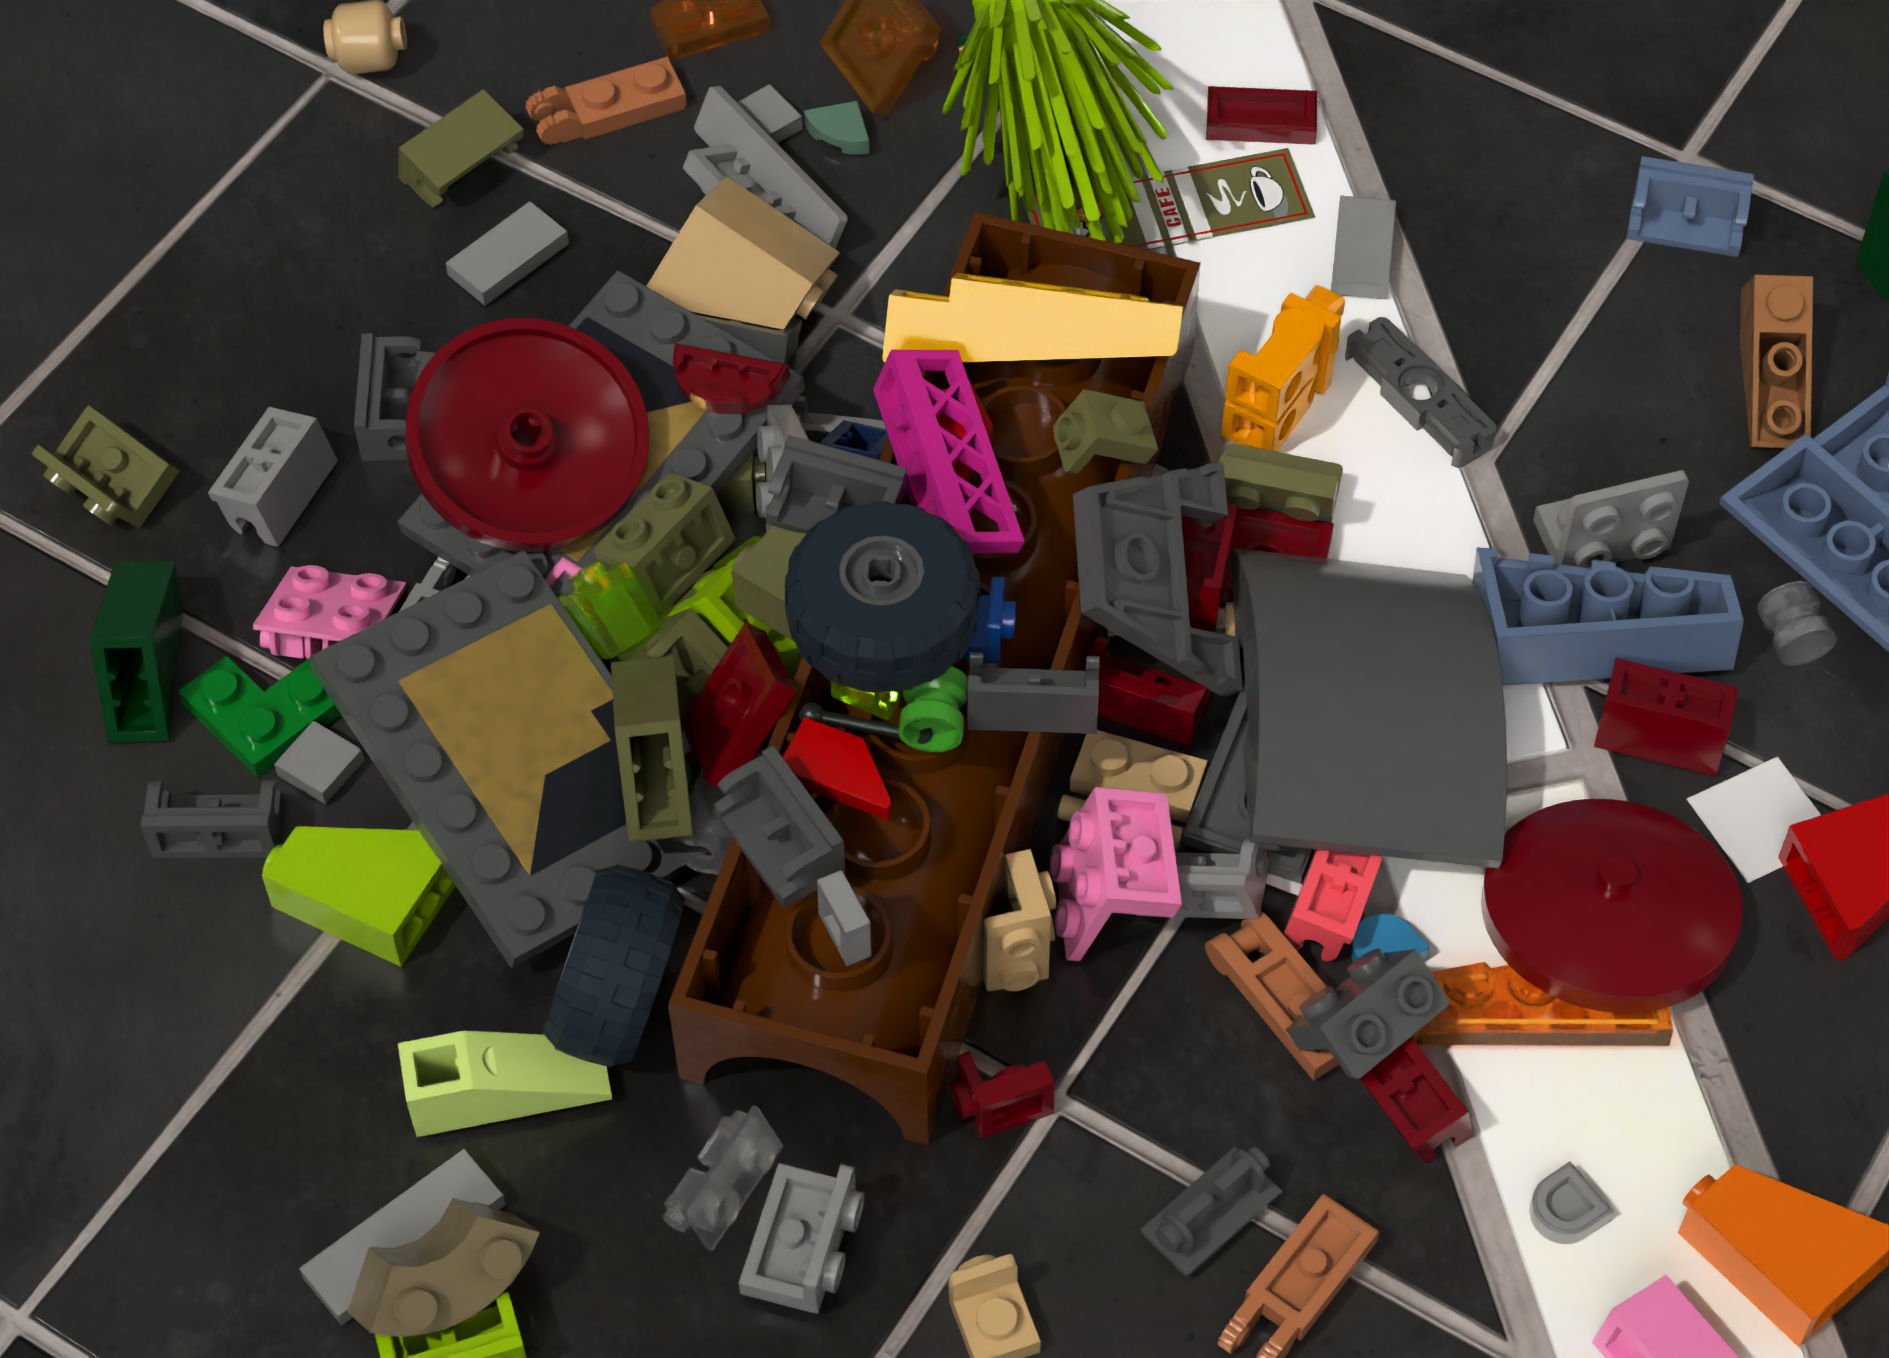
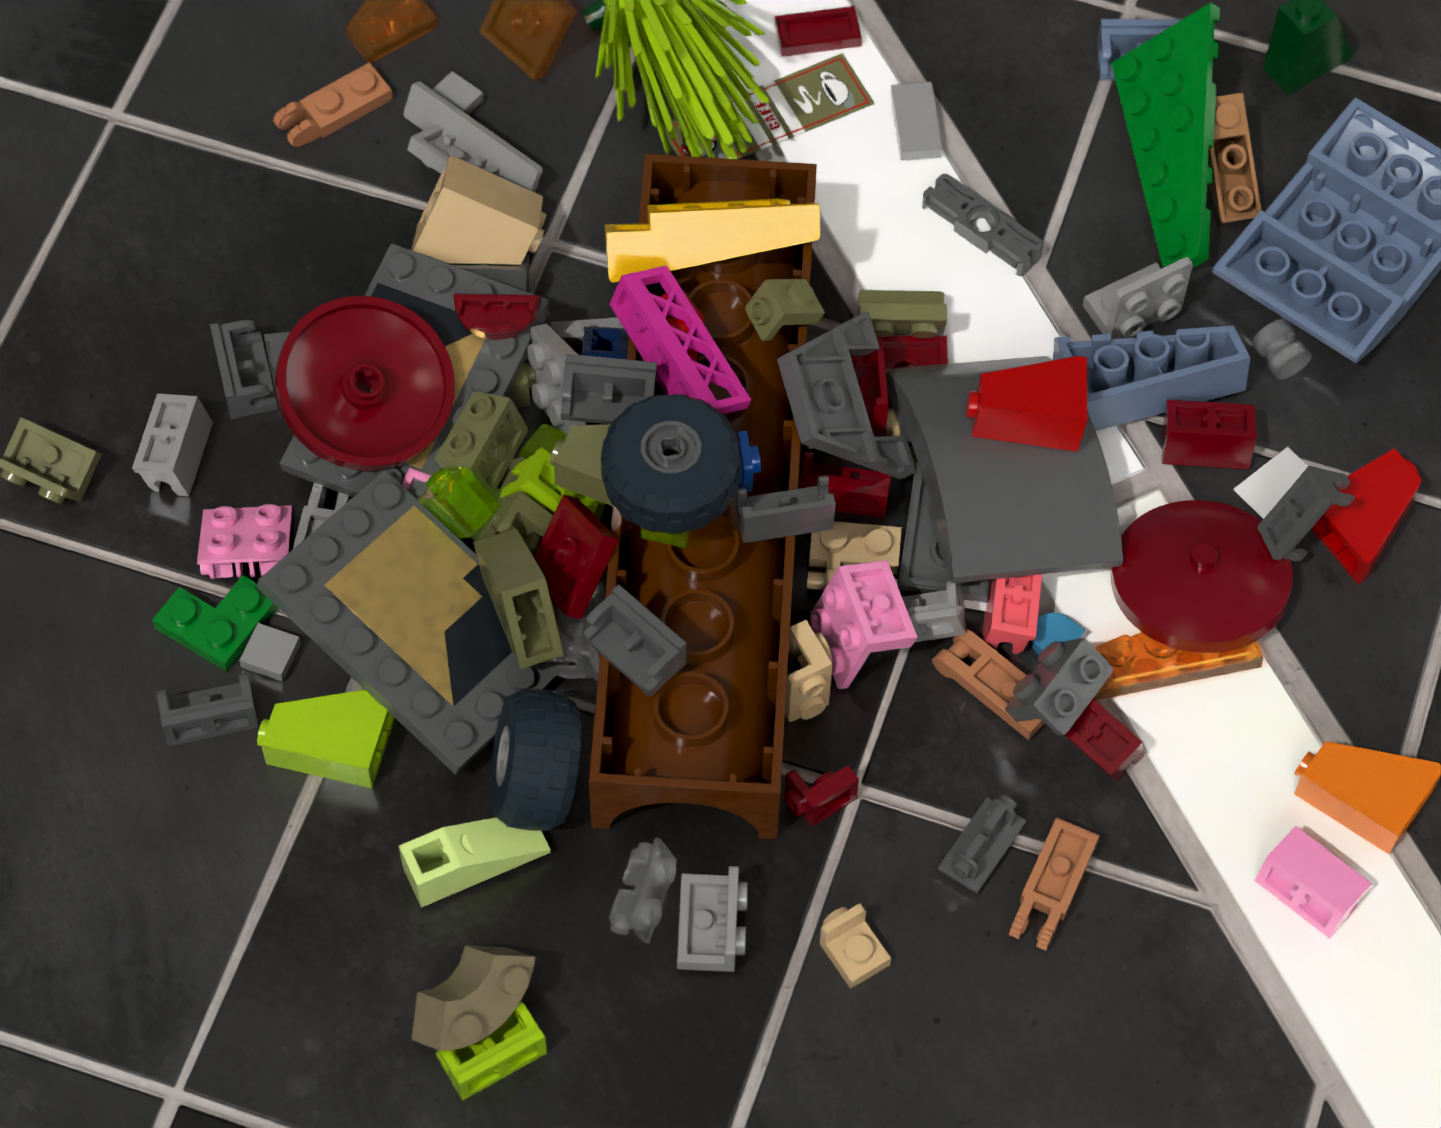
camera: 15 degrees left, 5 degrees up
dark green slope [89,561,183,743] -> none
light grey tile [299,1149,506,1326] -> none
tan head [324,0,407,75] -> none
olive hinge [398,89,524,207] -> none
light grey tile [446,201,569,306] -> none
red tile [782,717,892,820] -> none
pearl dark grey hinge [799,703,933,749] -> none
sand green tile [804,101,870,155] -> none
light grey tile [817,870,871,966] -> none
bright green wheel [898,666,968,752] -> none
light orange hips [1220,285,1346,452] -> none
light grey tile [1529,1161,1614,1244] -> none
none -> red slope [965,356,1088,452]
none -> green wing [1111,2,1220,269]
none -> dark grey hinge [1257,466,1355,561]

